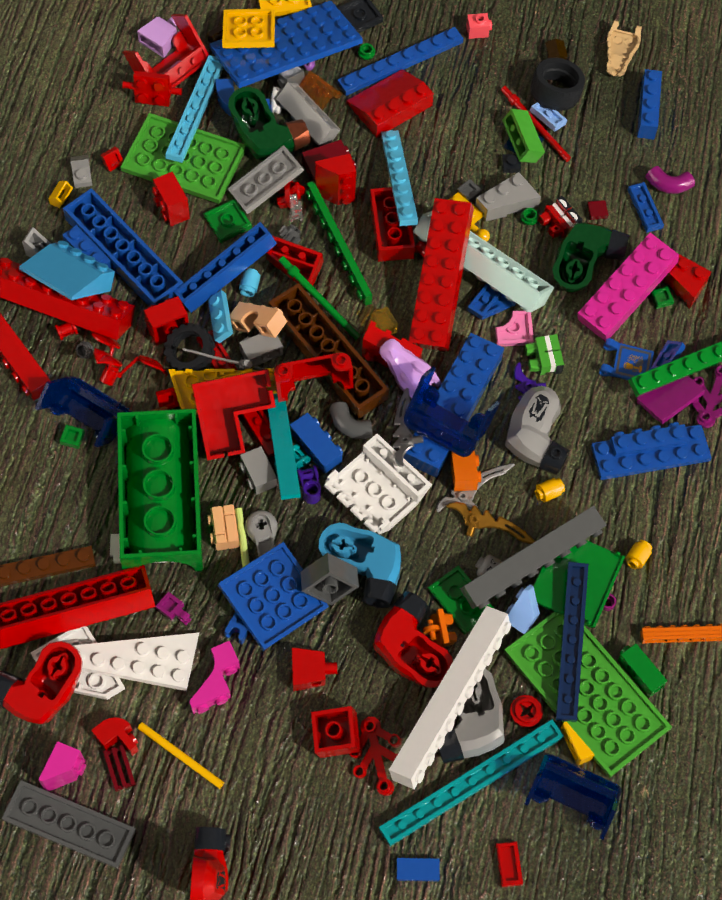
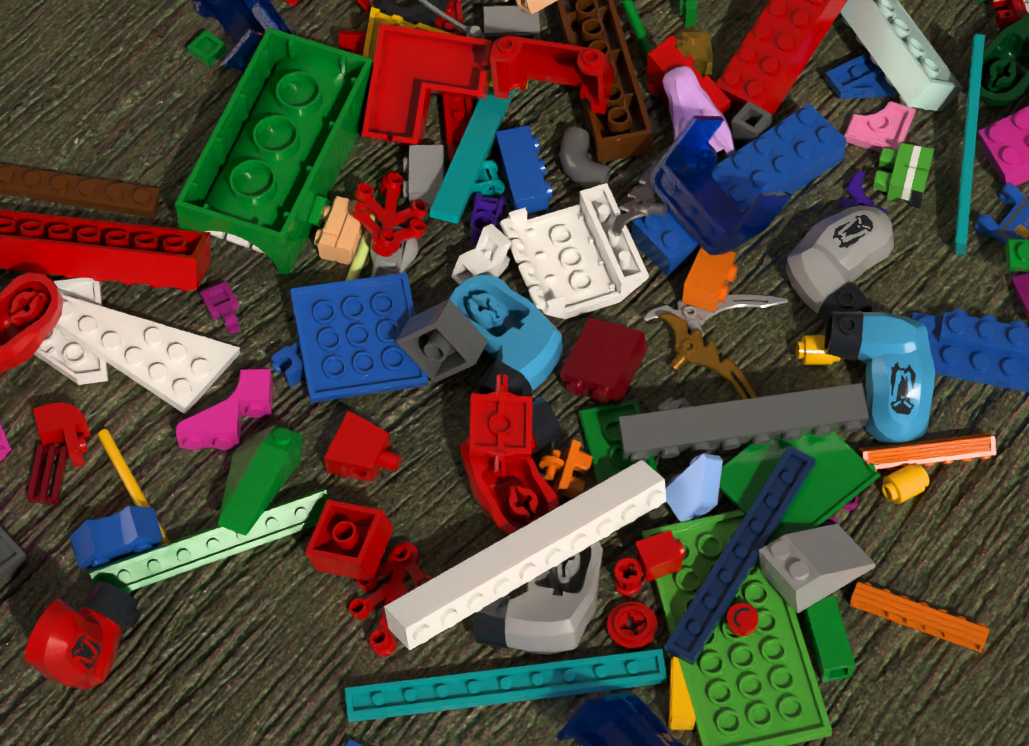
camera: 30 degrees right, 5 degrees down
none -> blue brick [70,506,163,569]
none -> plate [89,488,329,593]
none -> green wedge [218,425,303,536]
none -> green tile [308,195,332,229]
none -> red plant [352,172,428,257]
none -> white brick [451,224,511,284]
none -> red plate [469,374,533,477]
none -> dark red brick [560,318,648,405]
none -> red bush [614,558,643,597]
none -> red brick [635,530,685,582]
none -> red tile [726,603,759,636]
none -> dark grey brick [731,101,772,146]
none -> light grey slope [759,523,875,613]
none -> dark azure piece [824,311,935,445]
none -> orange piece [859,433,996,472]
none -> teal tile [954,34,985,255]

